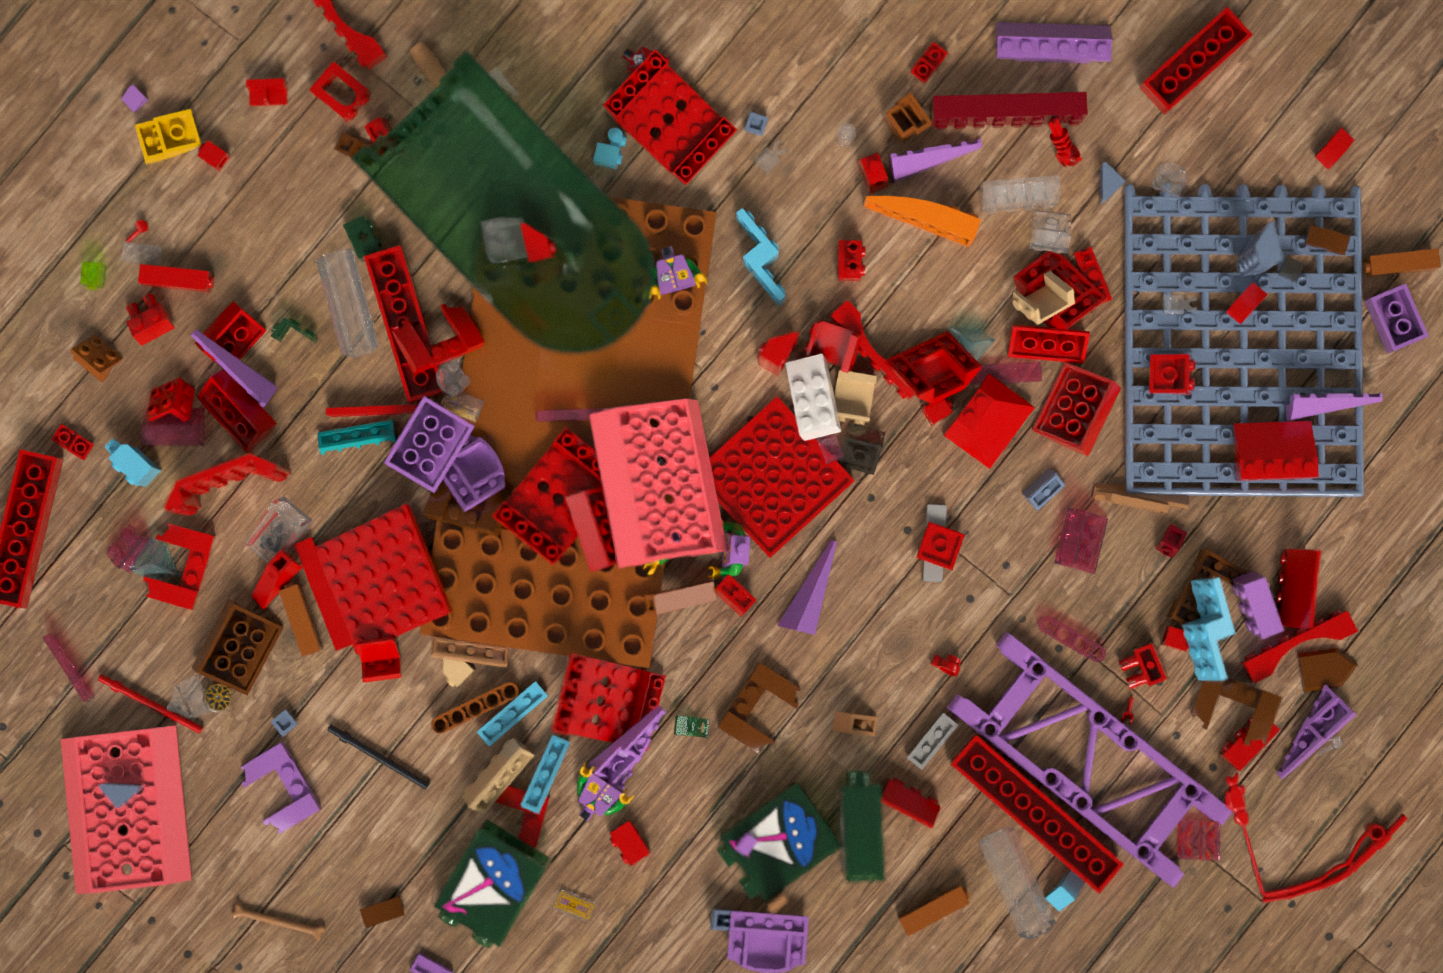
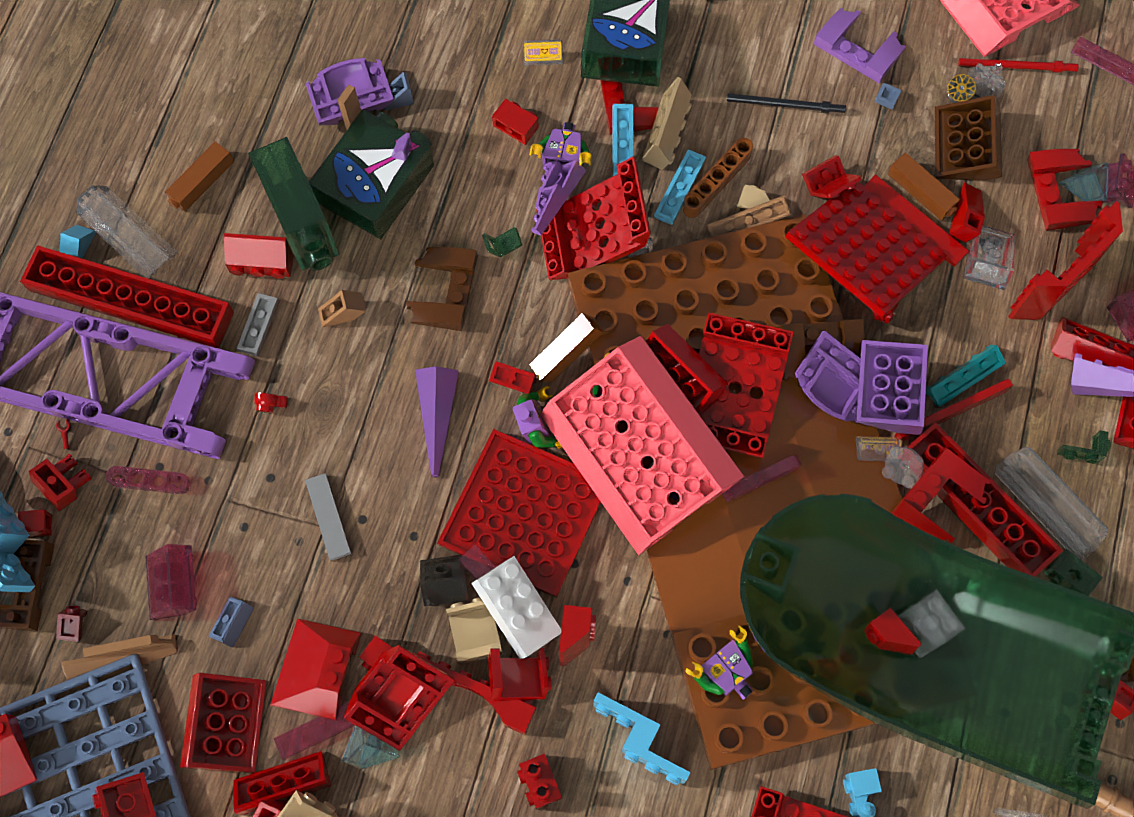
camera: 155 degrees right, 15 degrees down
red tile [916,521,965,571] -> none

